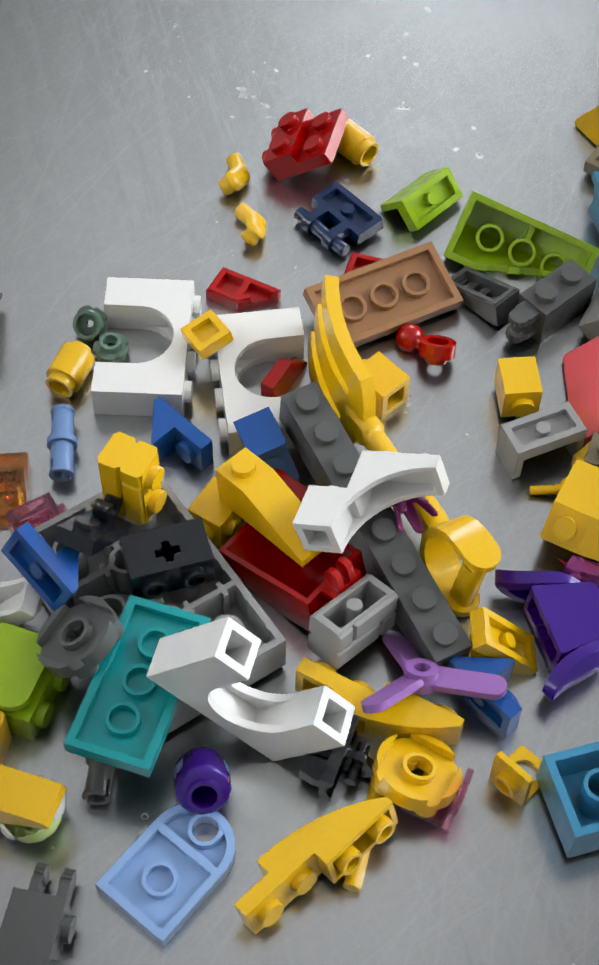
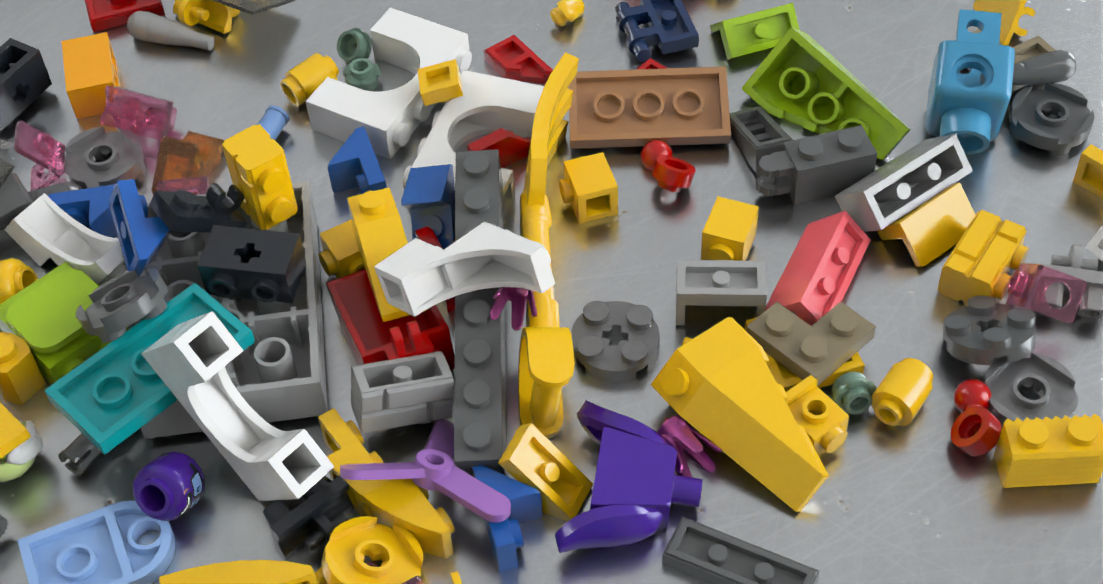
camera: 30 degrees right, 5 degrees down
none -> flat silver plate [571,301,660,382]

